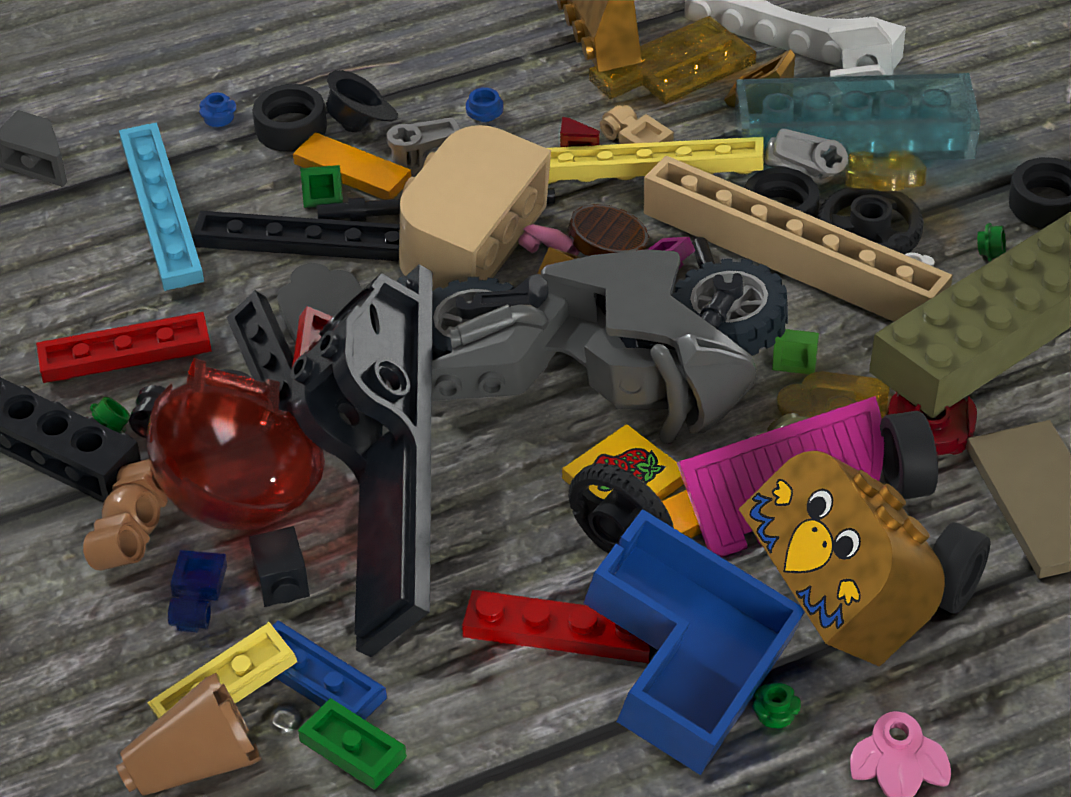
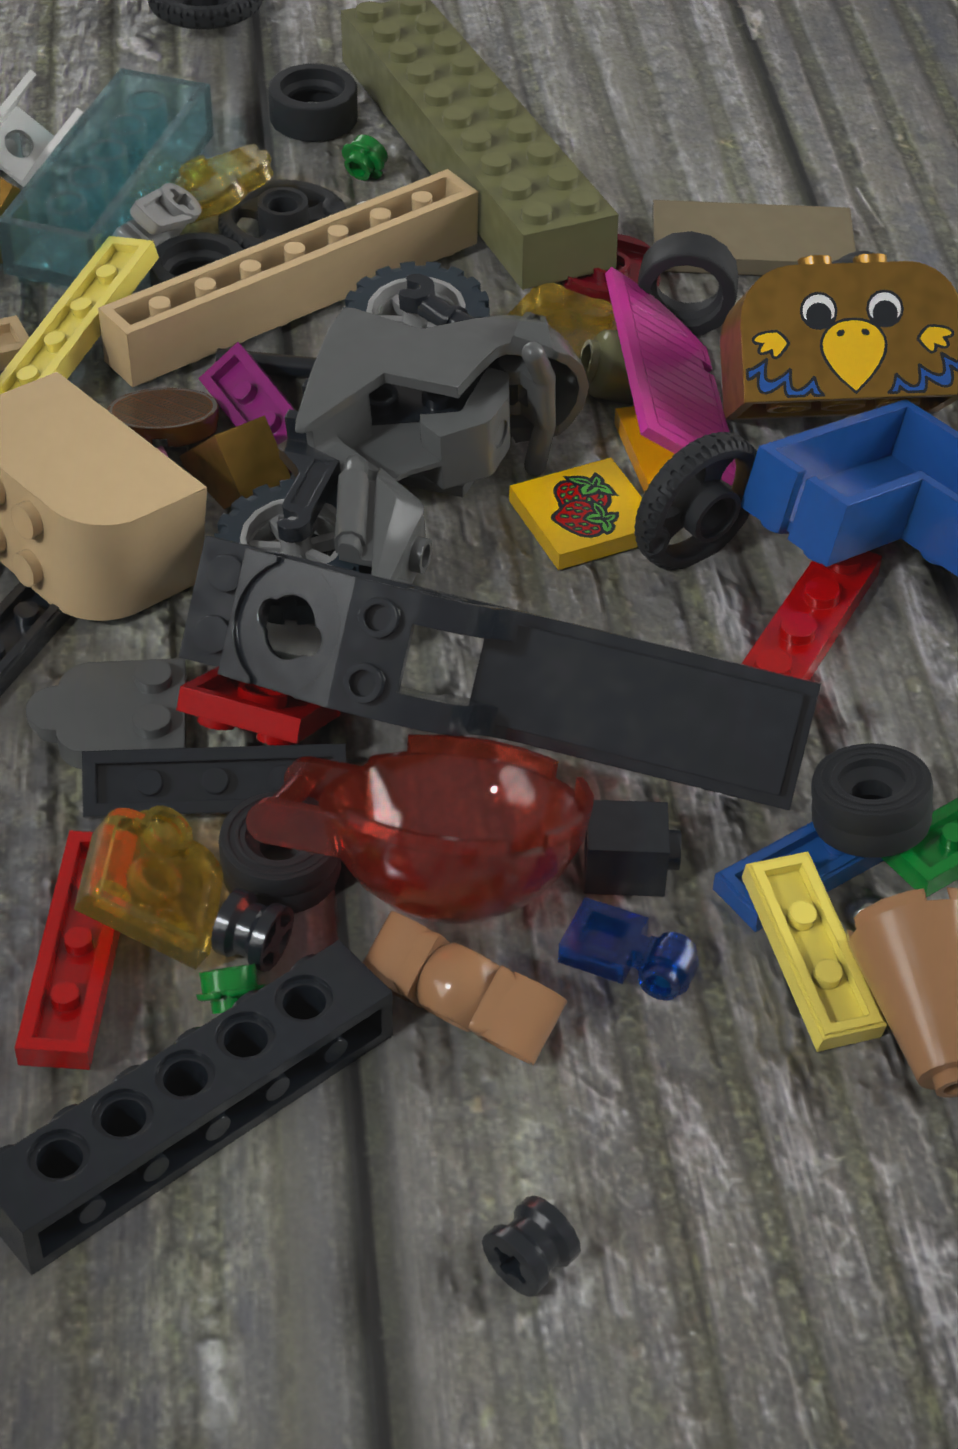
camera: 75 degrees left, 0 degrees up
none -> clear yellow plate [74,806,223,970]
none -> black tyre [811,743,933,858]

